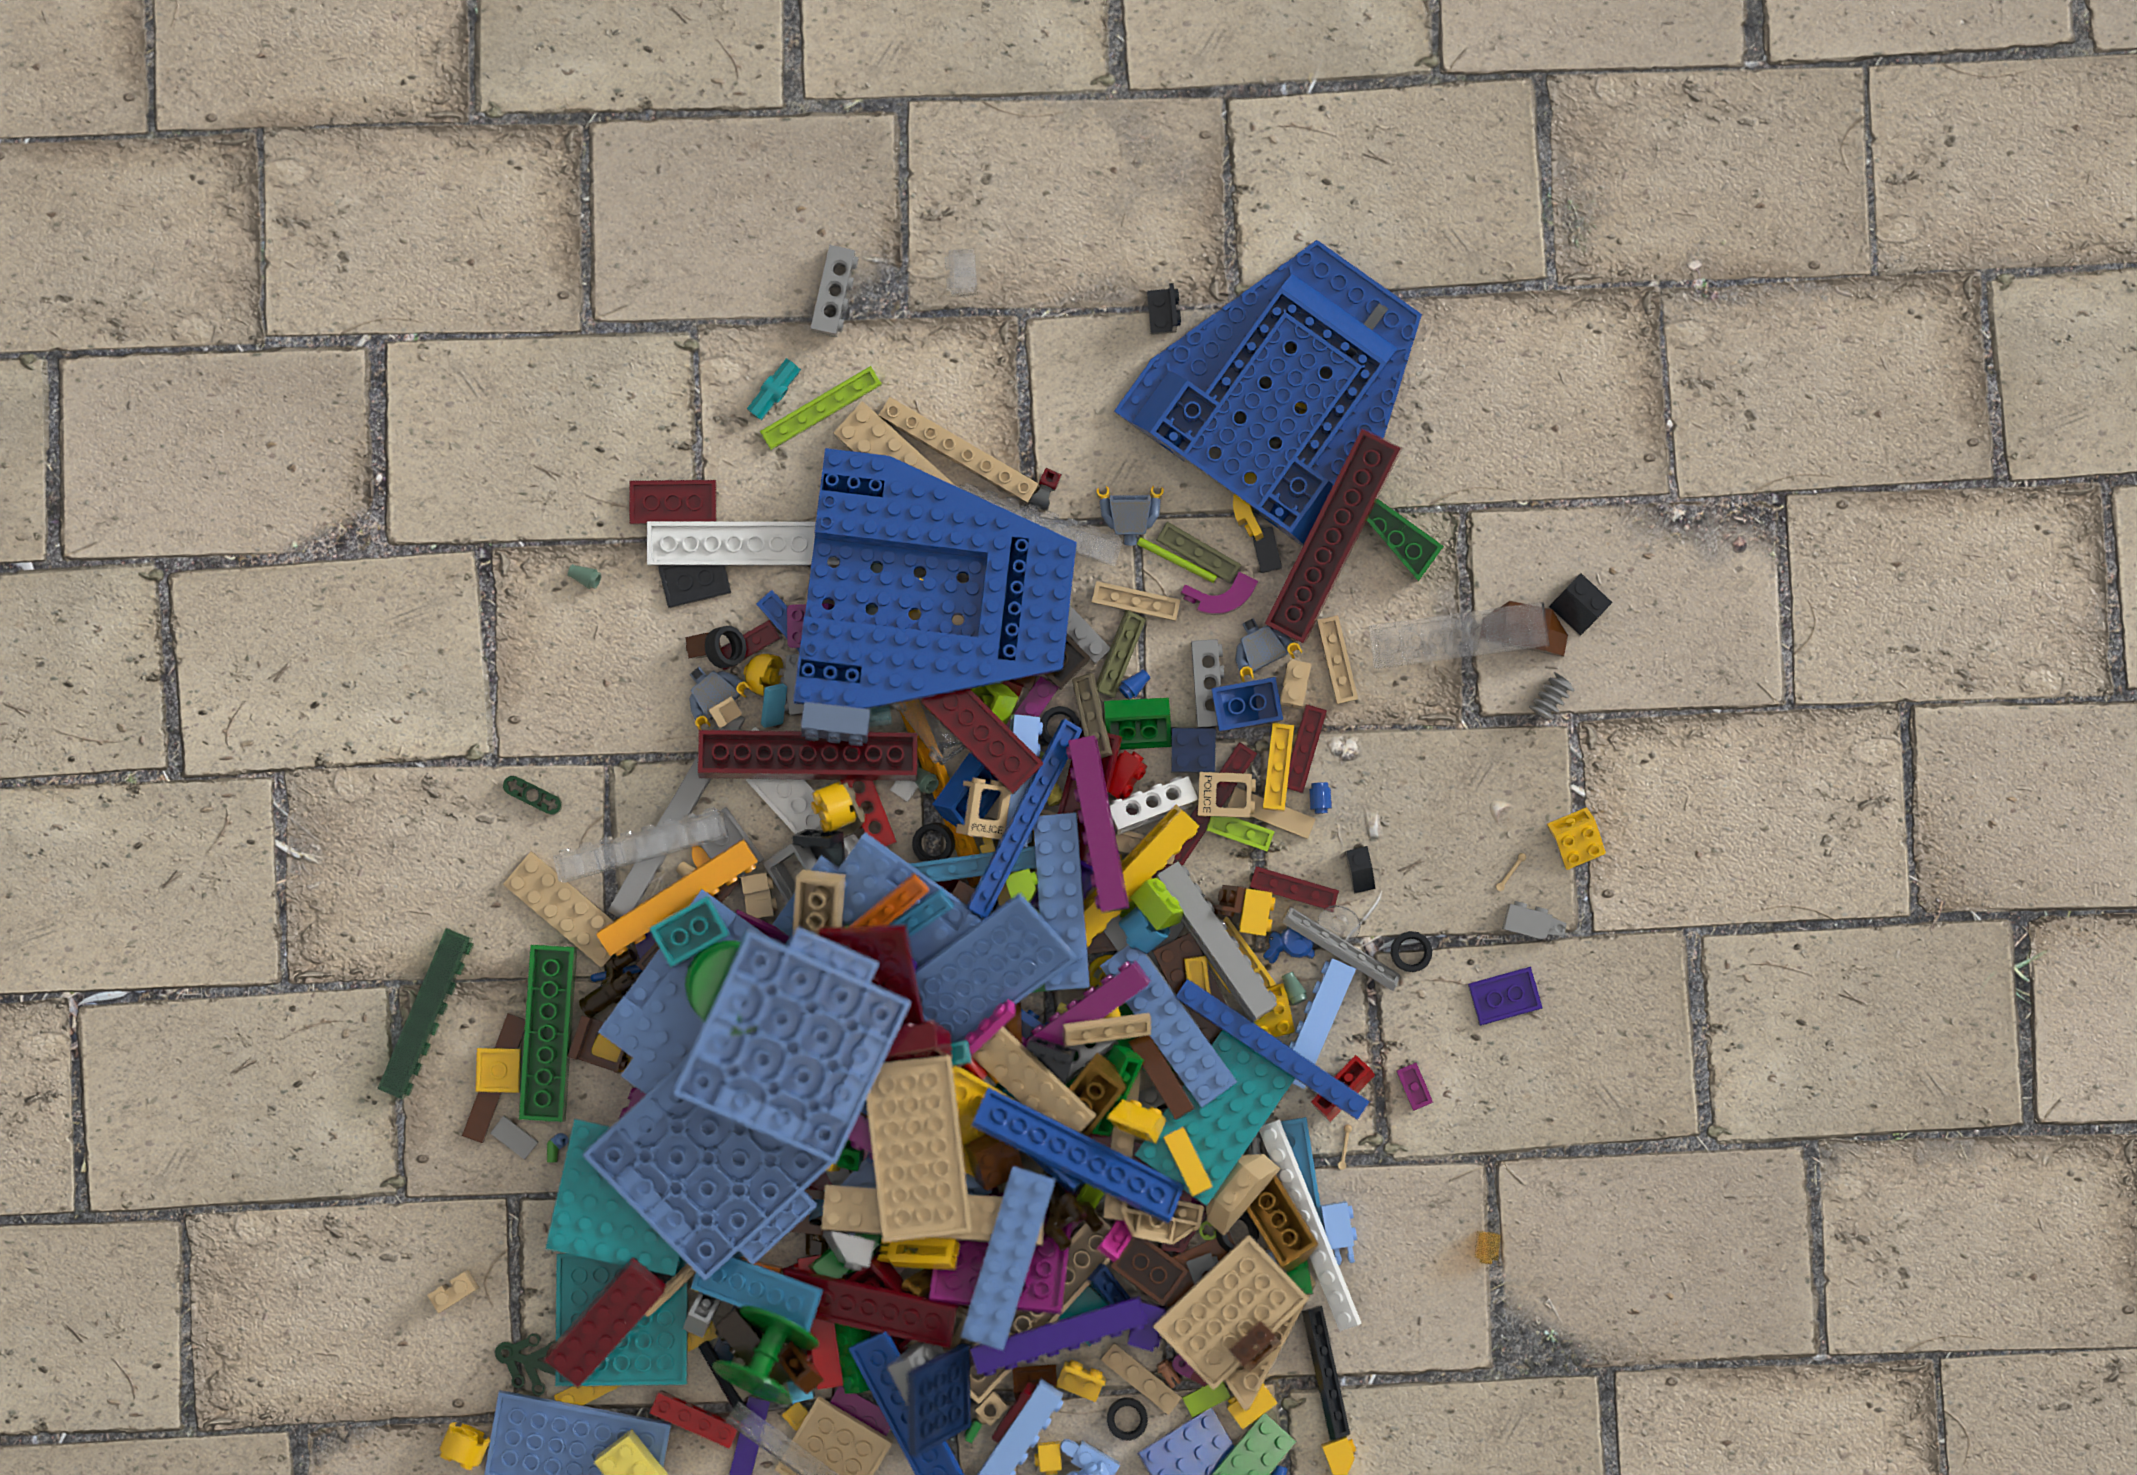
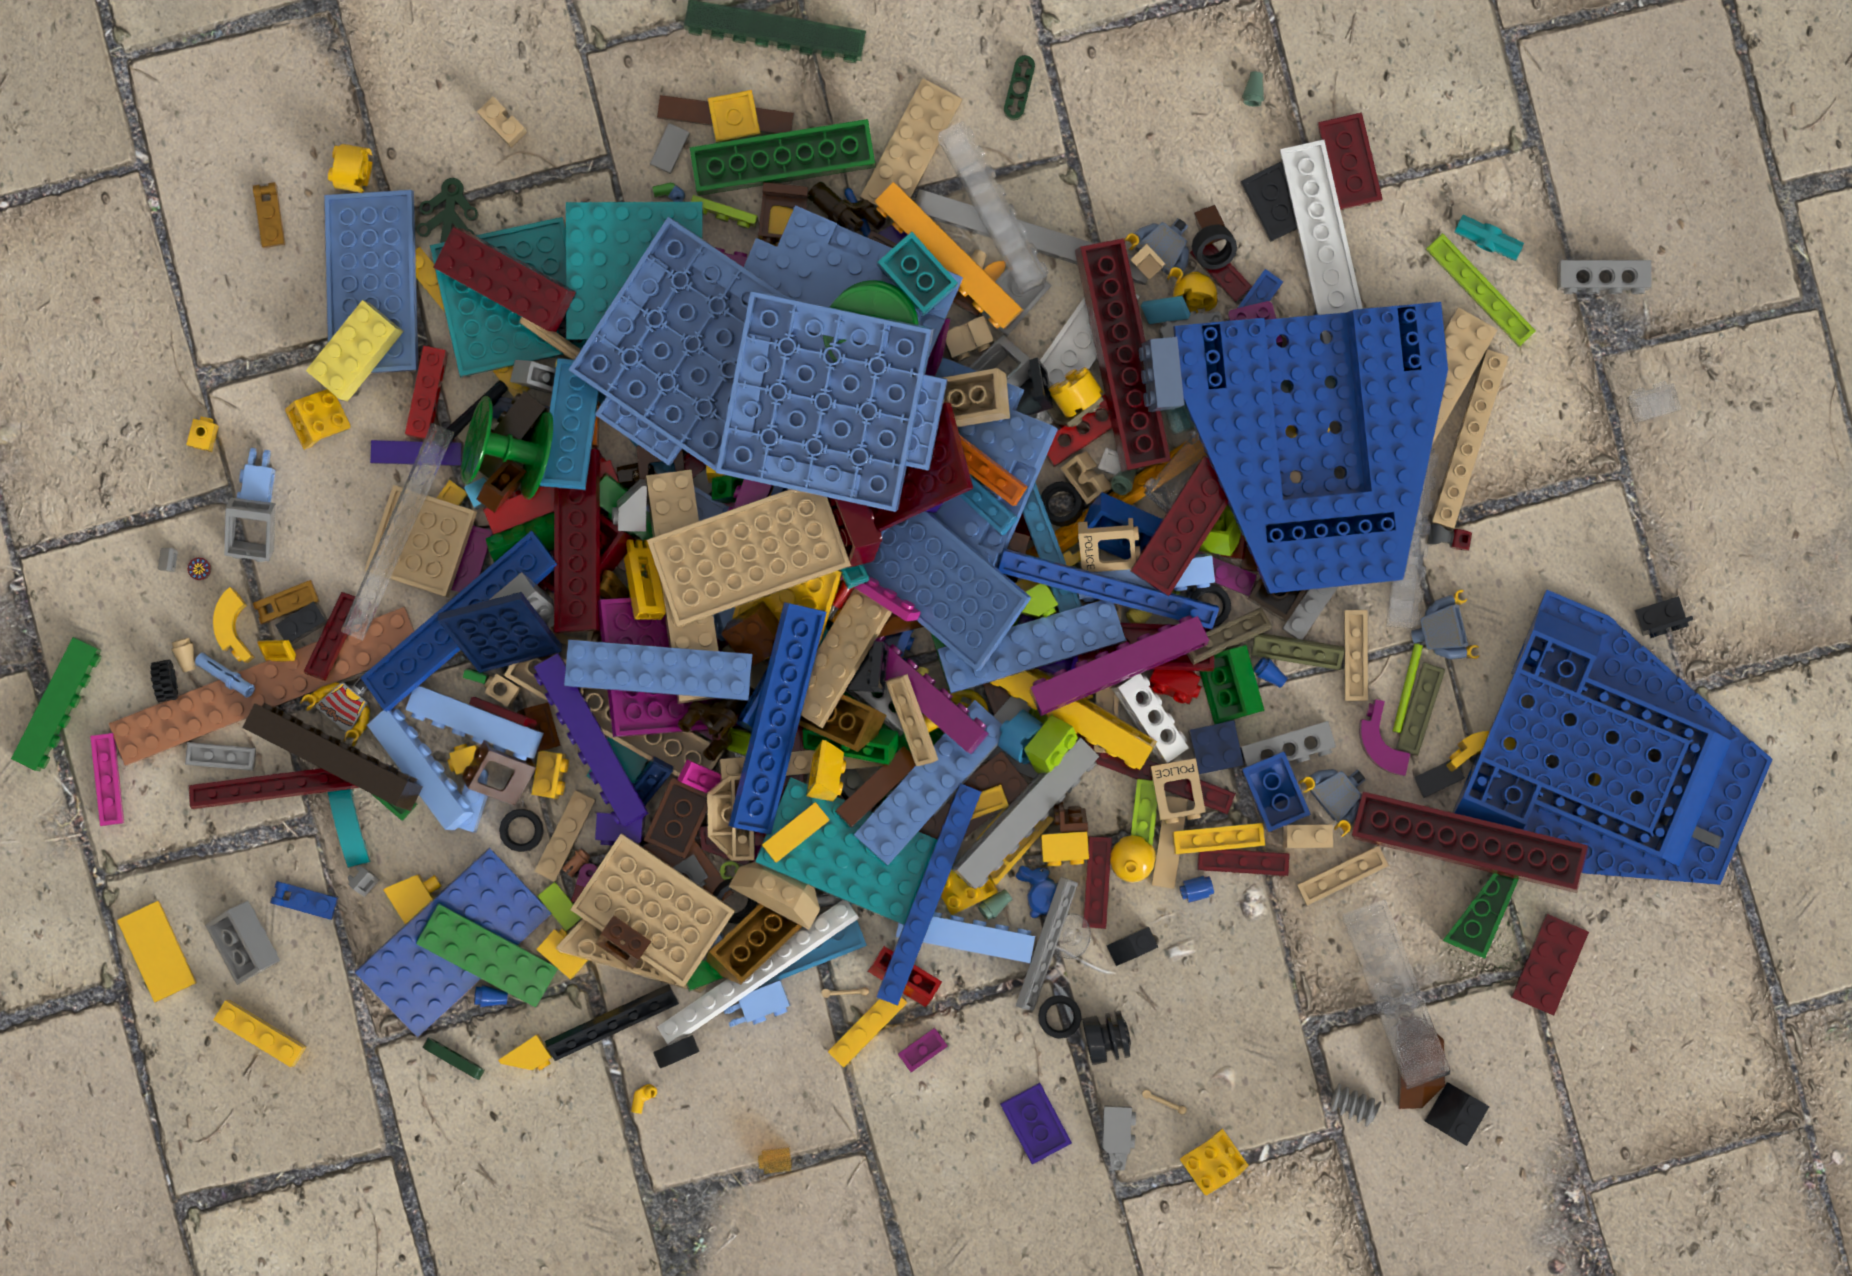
camera: 80 degrees right, 0 degrees up
none -> window [463,740,536,806]
none -> yellow arm [631,1084,657,1114]
none -> black tyre [653,1035,699,1069]
none -> lime plate [691,195,758,229]
none -> yellow plate [828,996,908,1068]
none -> tan brick [1061,451,1112,504]
none -> black wheel [1082,1010,1131,1065]
none -> yellow cylinder [1110,835,1156,883]
none -> dark red plate [1511,914,1589,1016]

